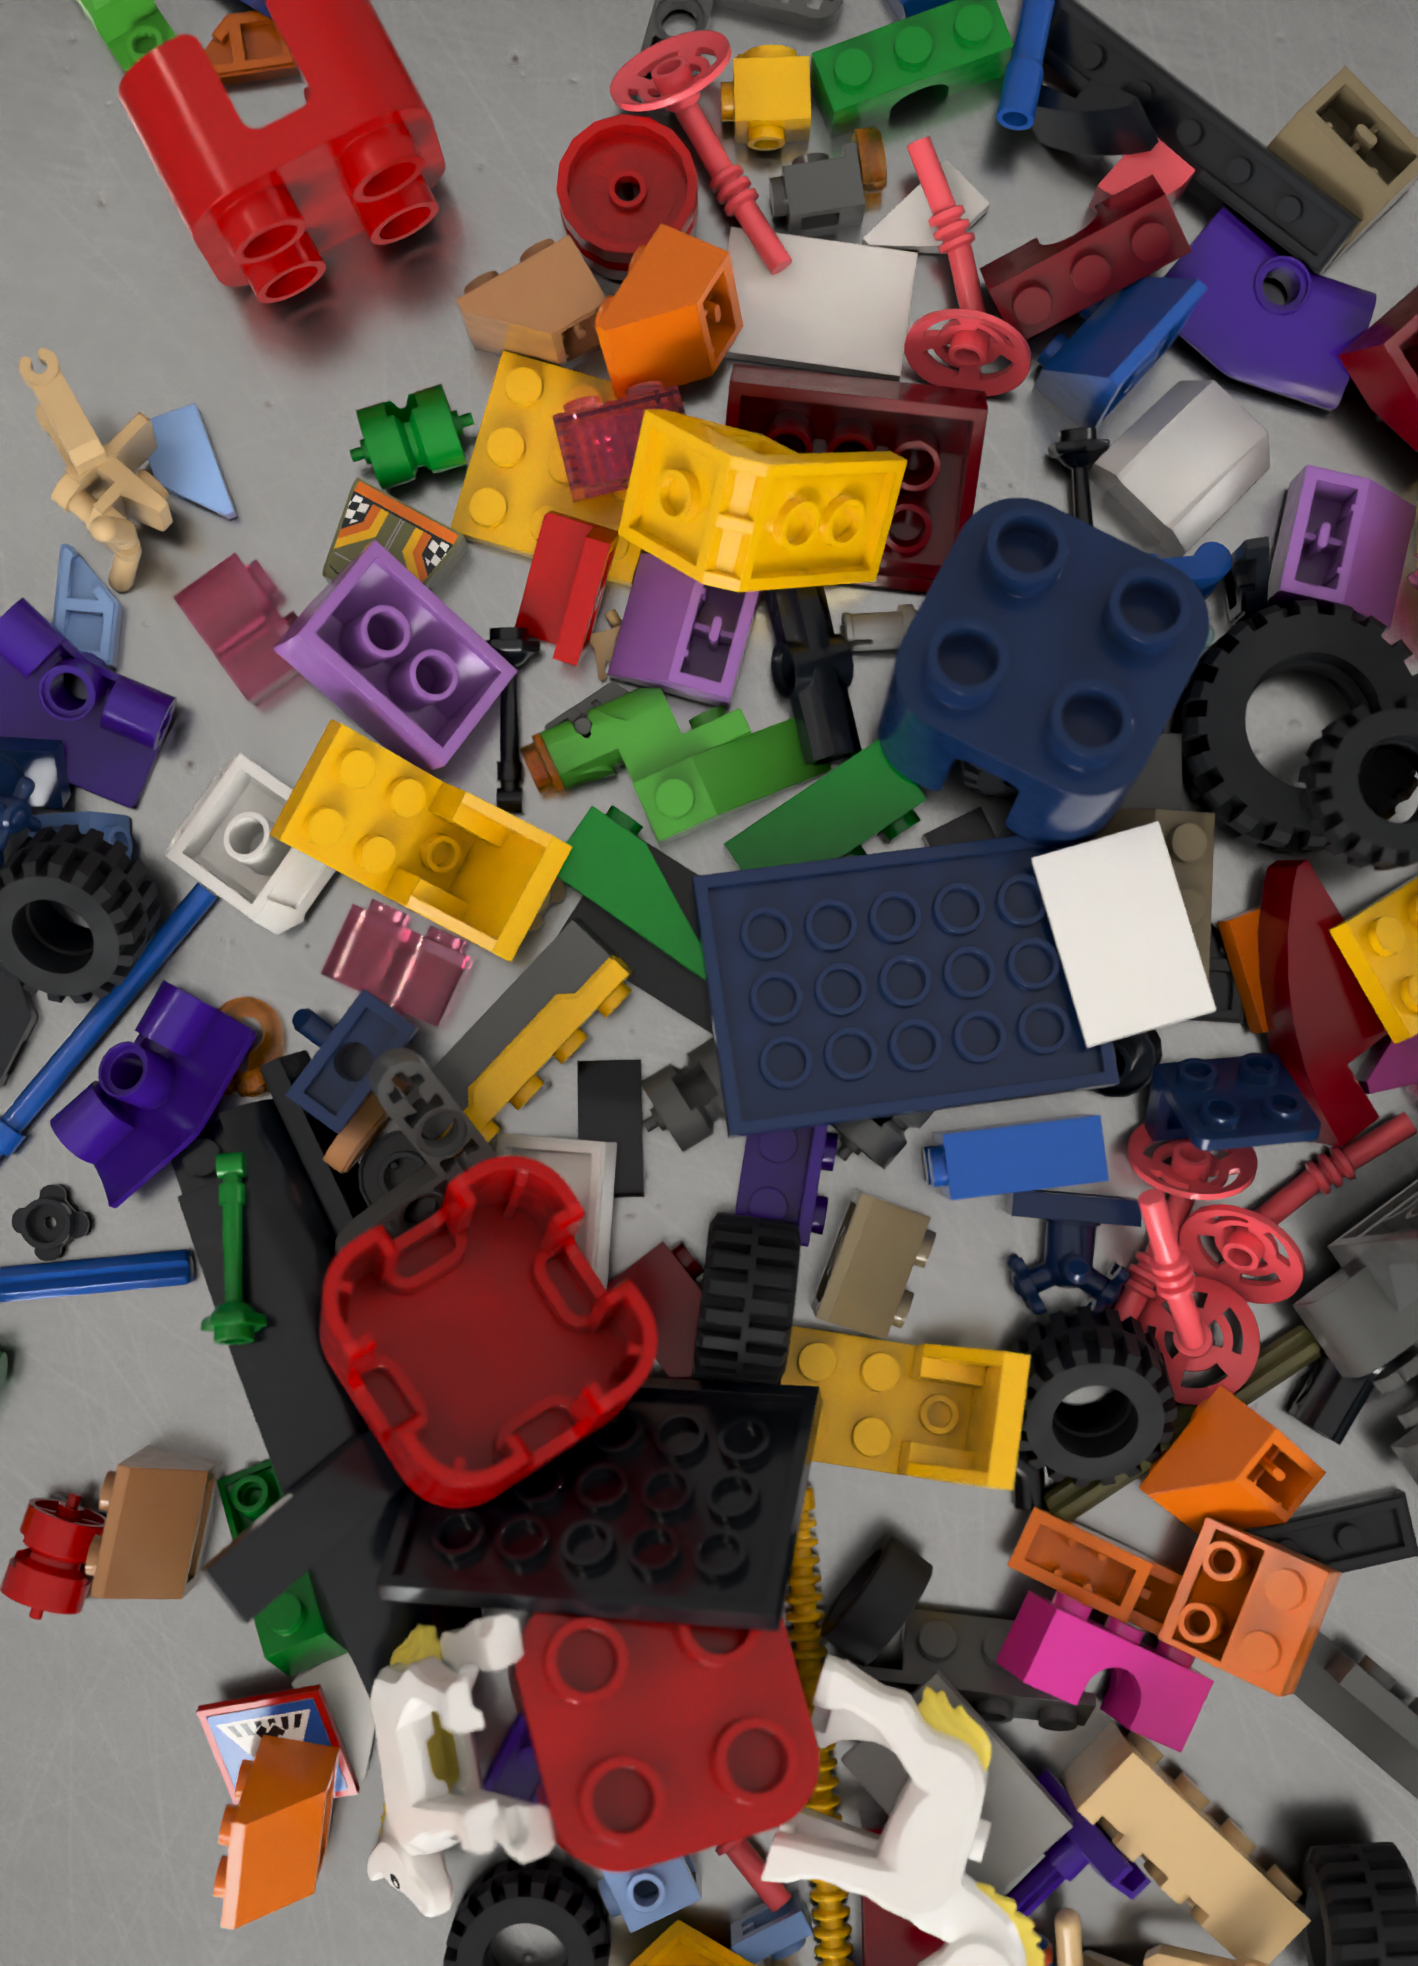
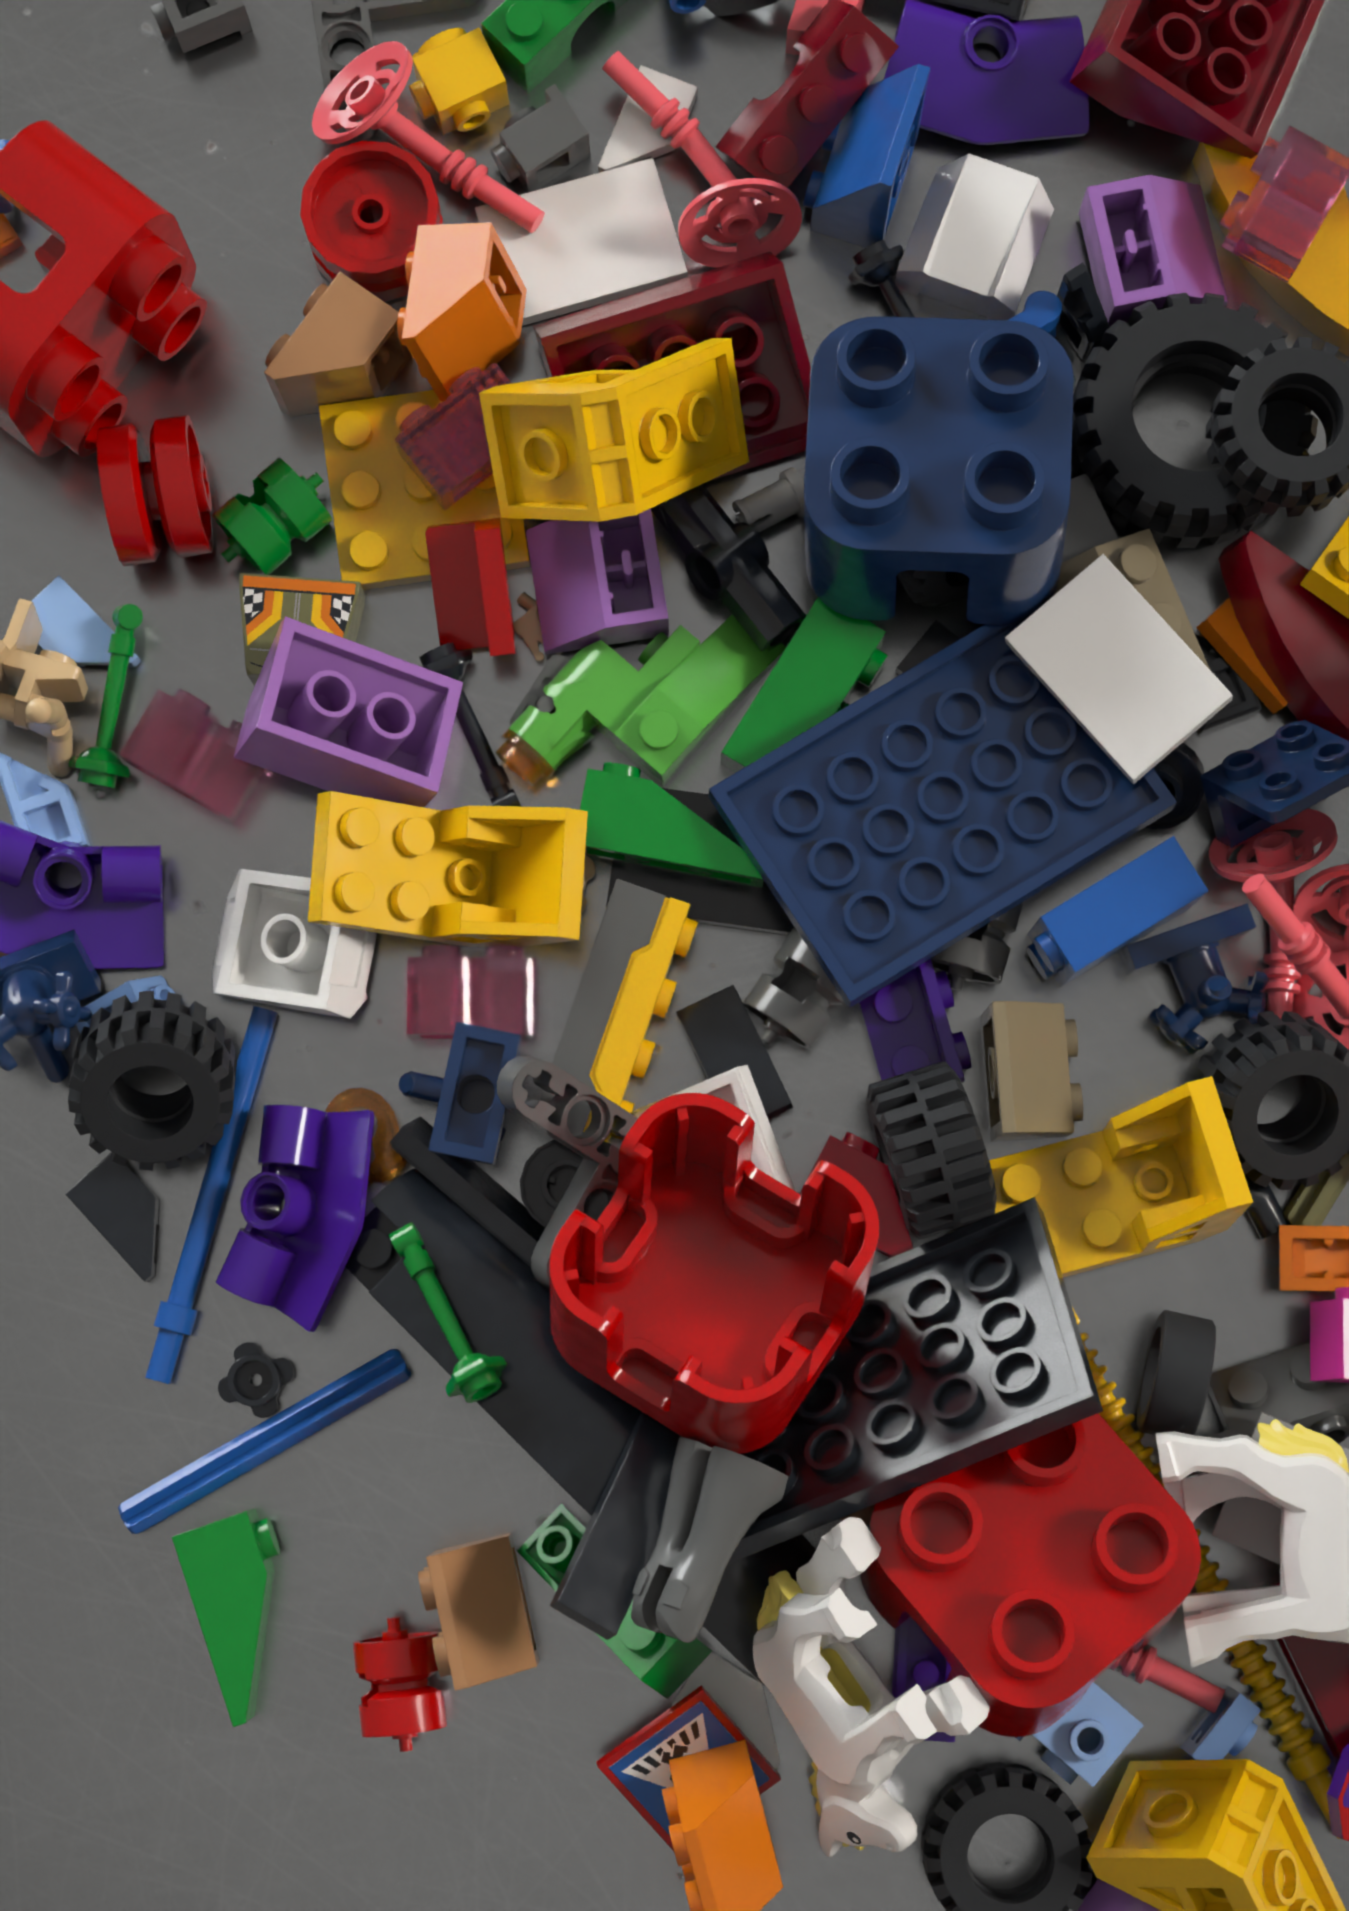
camera: 25 degrees left, 5 degrees down
medium nougat tile [323,1075,411,1174] -> none
clear orange tile [851,126,887,194] -> none
none -> green piece [68,604,143,788]
none -> red wheel [96,414,214,567]
none -> dark grey piece [631,1437,788,1643]

